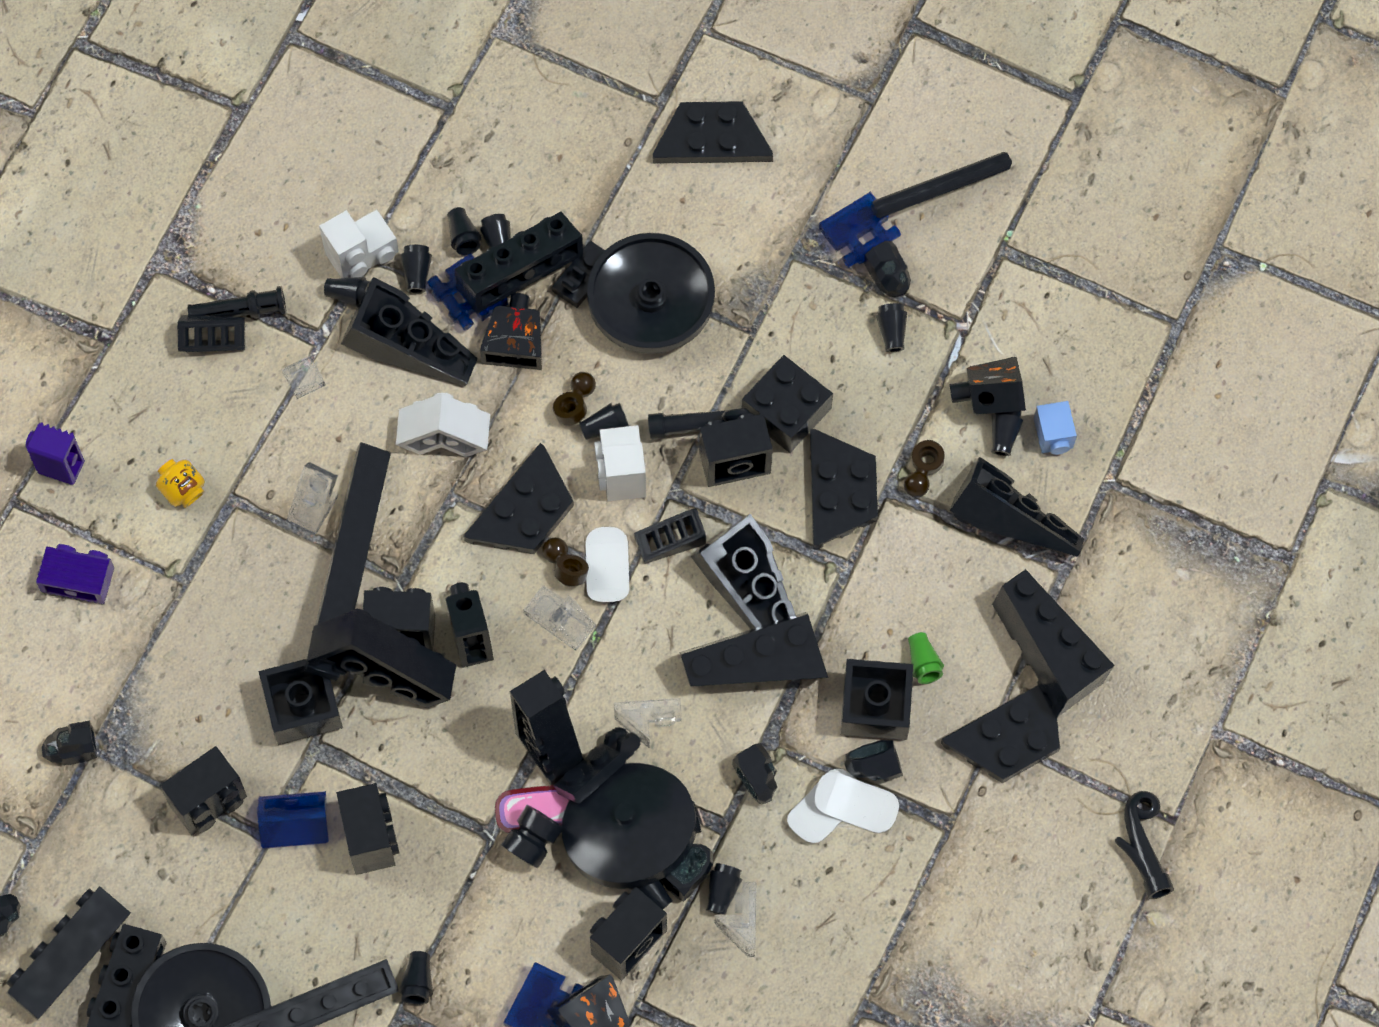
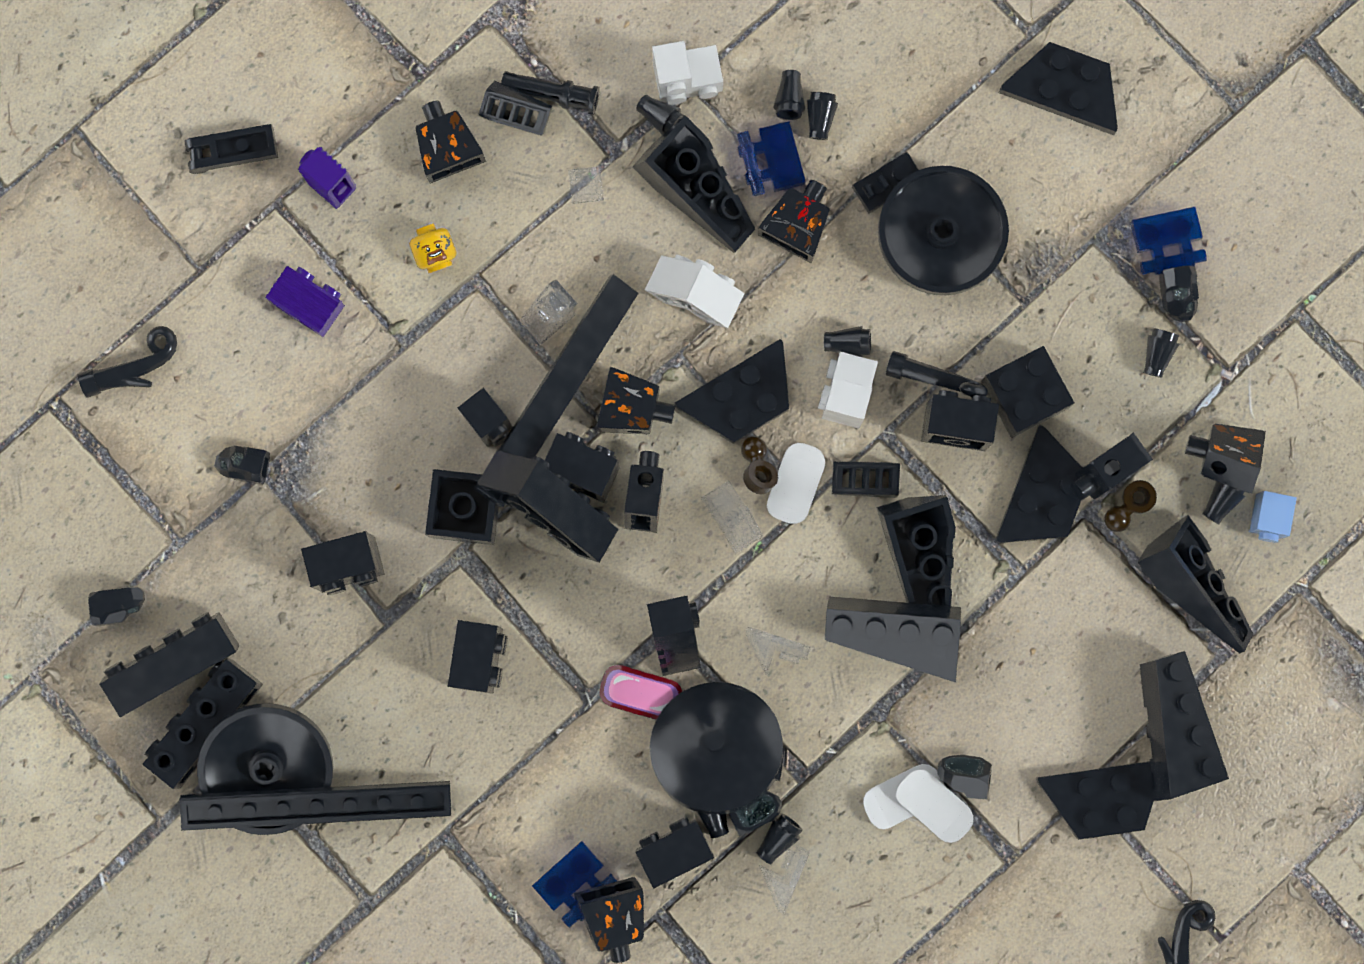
camera: 25 degrees right, 15 degrees up
clear blue panel [257,791,329,848] -> none
black cone [399,951,433,1005] -> none
black cone [401,244,432,293] -> none
black brick [454,211,583,313] -> none
black wheel [501,805,564,868] -> none
dark brown plate [553,372,596,426] -> none
black hinge [554,726,641,804] -> none
black rock [732,743,778,804] -> none
black brick [840,659,914,740] -> none
black axle [871,152,1012,218] -> none
bright green cone [908,632,944,684] -> none
none -> black torso [415,100,486,184]
none -> black brick [457,387,513,447]
none -> black torso [597,367,676,435]
none -> black torso [1070,432,1153,500]

